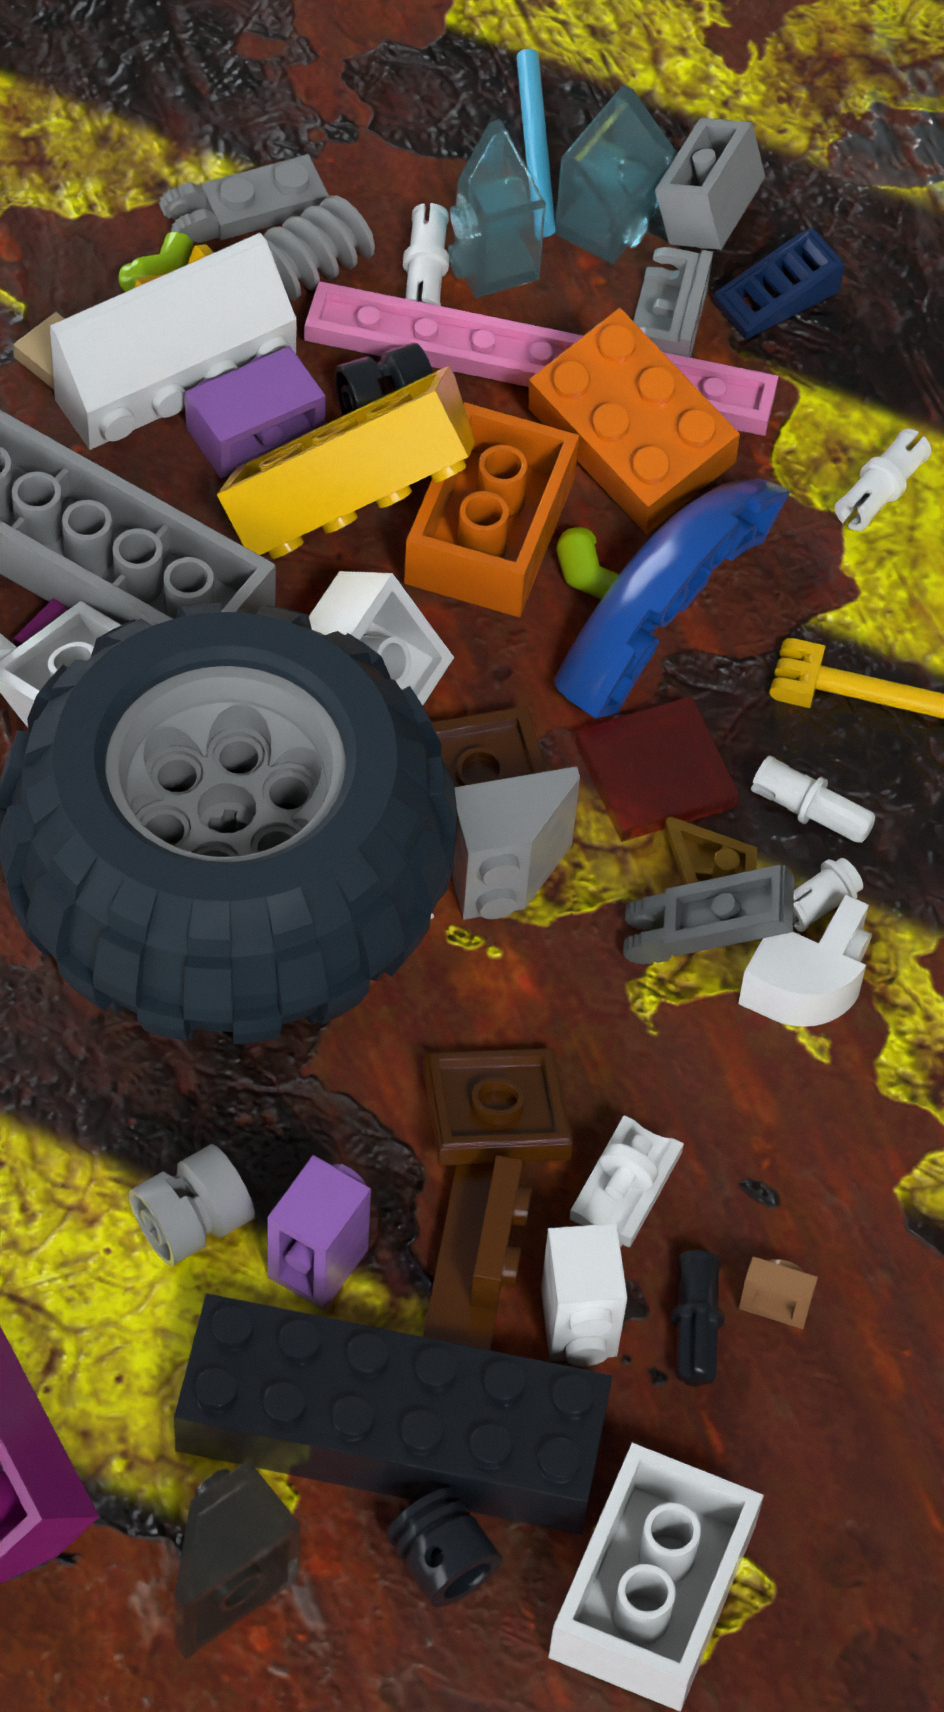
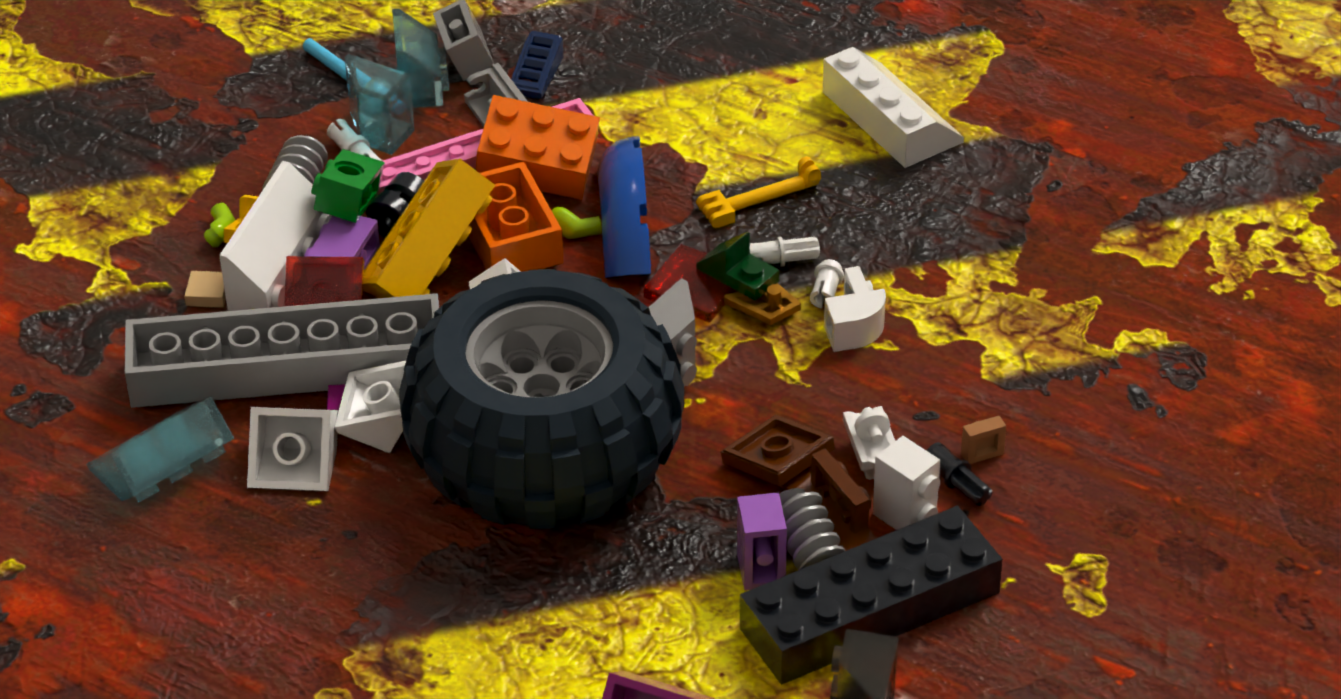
camera: 35 degrees left, 15 degrees down
light grey wheel [128,1144,255,1266] -> none
light grey hinge [159,154,329,243] -> none
black piece [386,1487,502,1607] -> none
white brick [549,1443,764,1712] -> none
dark grey hinge [623,864,794,965] -> none
white pin [835,429,932,531] -> none
none -> clear red tile [284,256,364,306]
none -> green brick [311,149,385,223]
none -> dark green slope [696,232,779,301]
none -> light grey piece [779,488,845,570]

